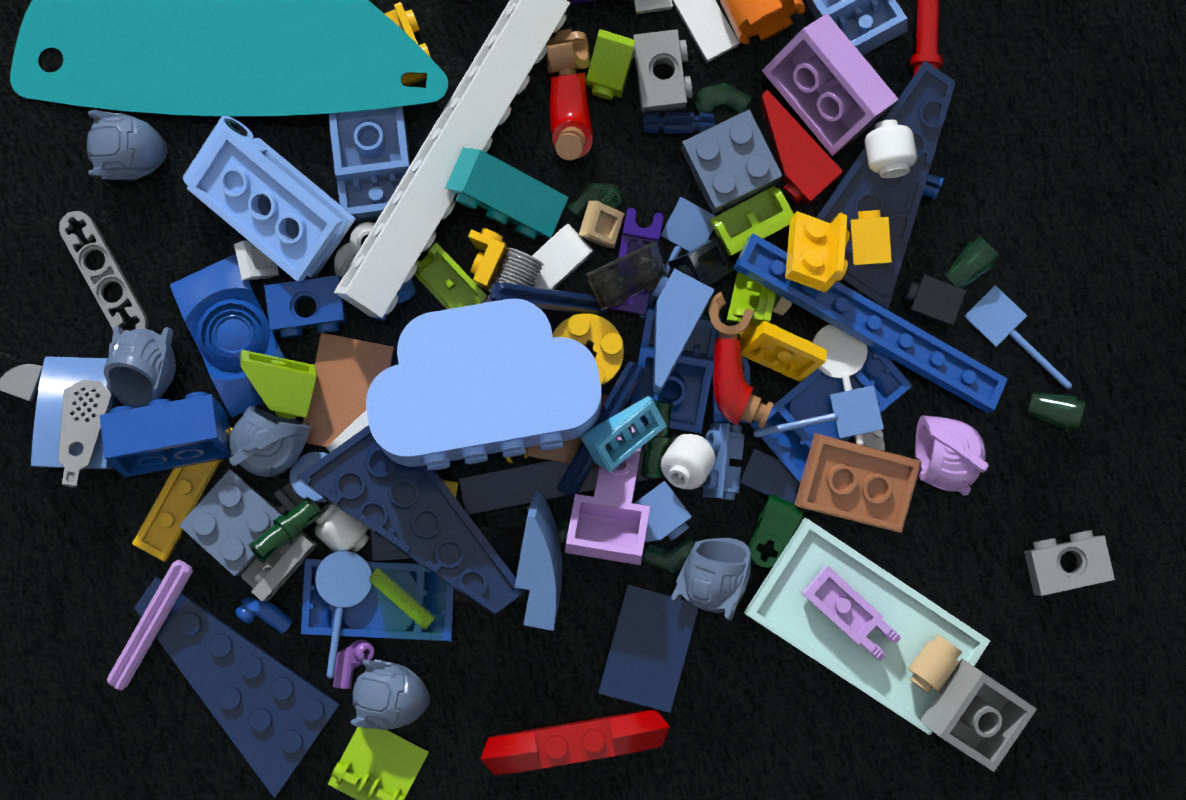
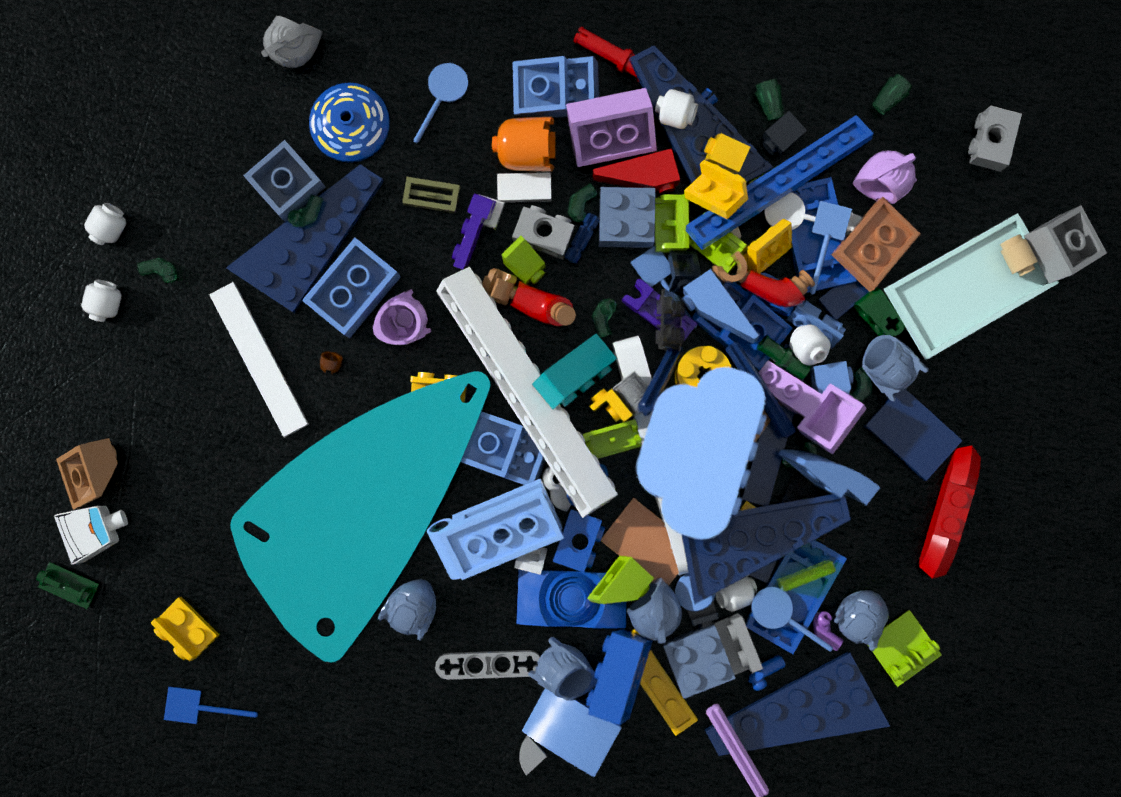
camera: 60 degrees left, 0 degrees up
light grey piece [58,379,113,487] -> none
dark green pin [249,497,322,563] -> none
tan tile [578,201,625,248] -> none
medium azure slope [581,396,667,472] -> none
lavender hinge [801,565,901,662] -> none
medium blue piece [964,285,1072,389] -> none

